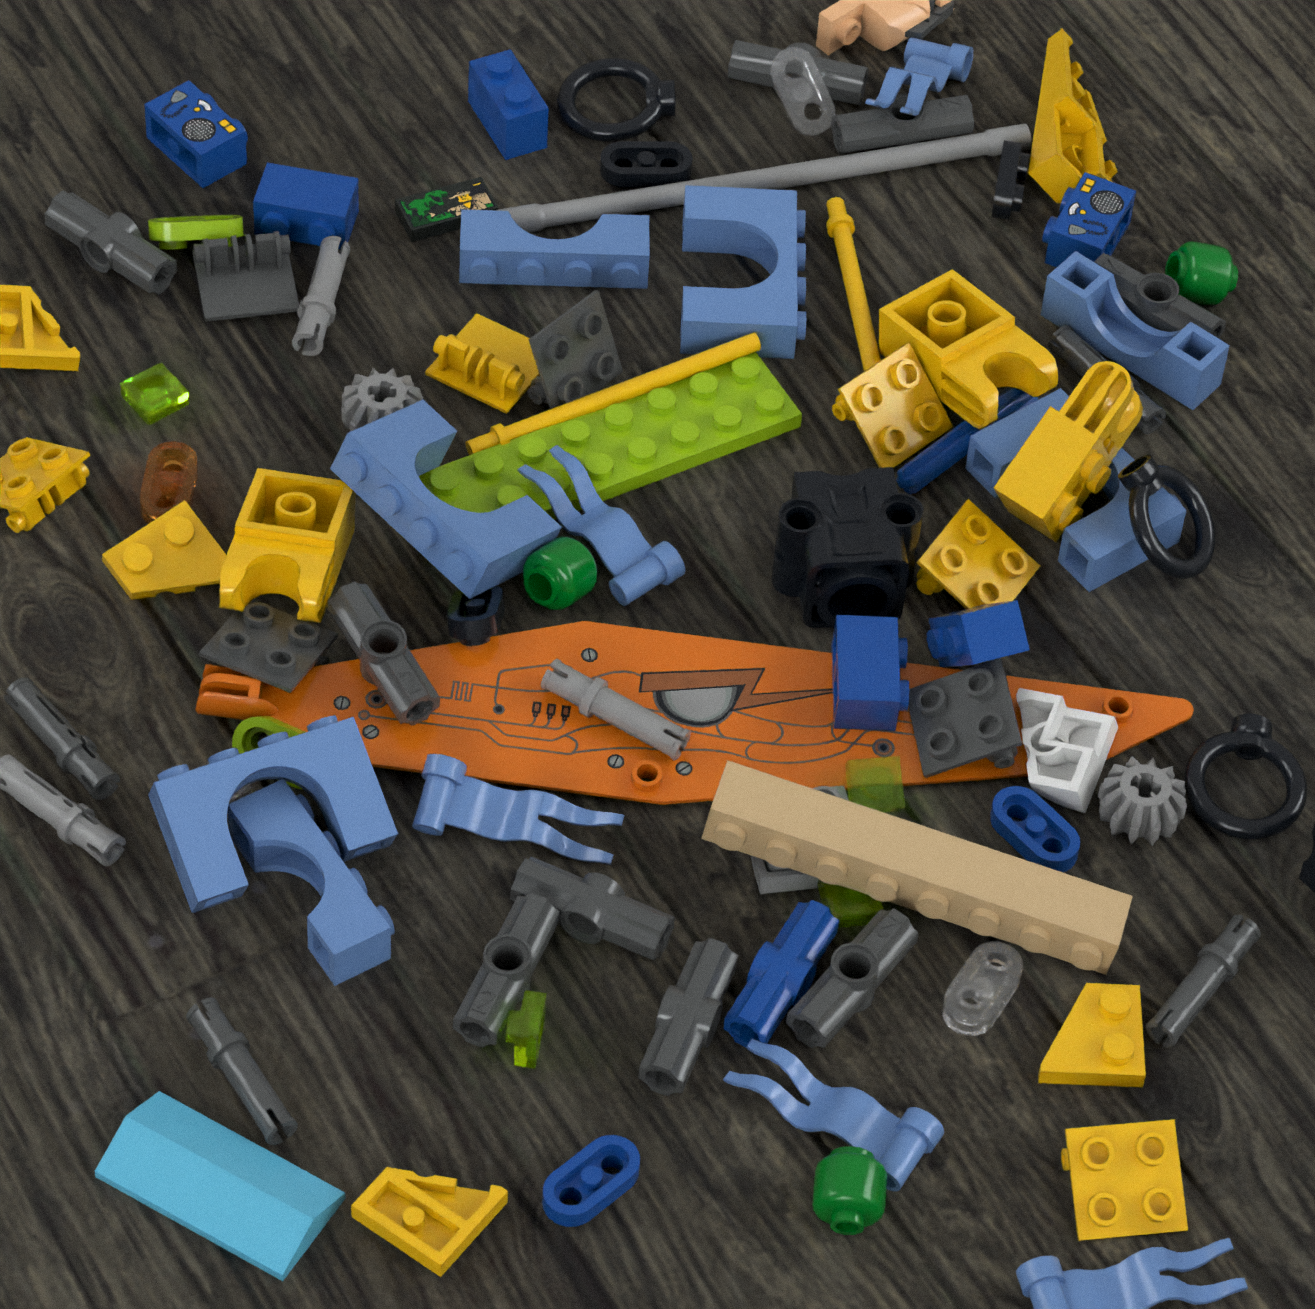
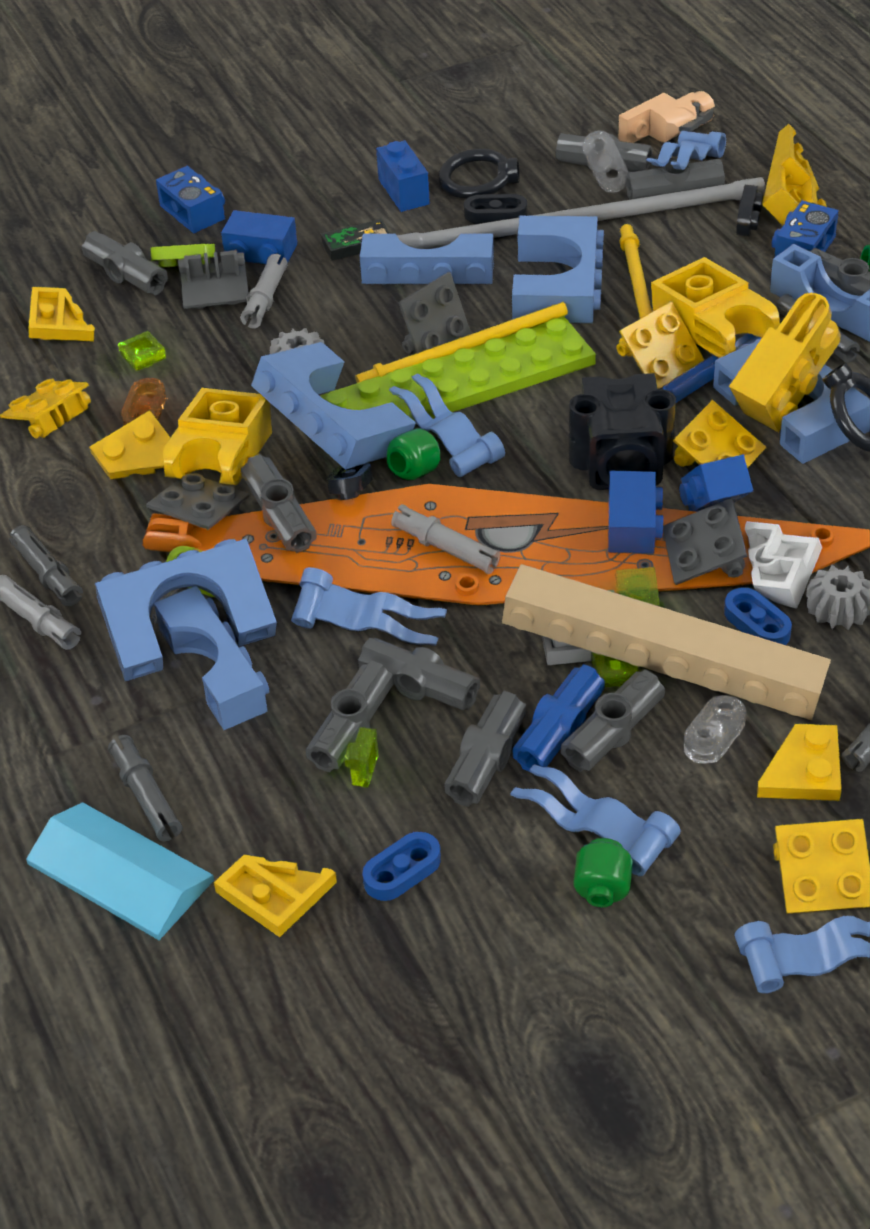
camera: 10 degrees right, 5 degrees down
yellow hinge [425,313,540,414] -> none

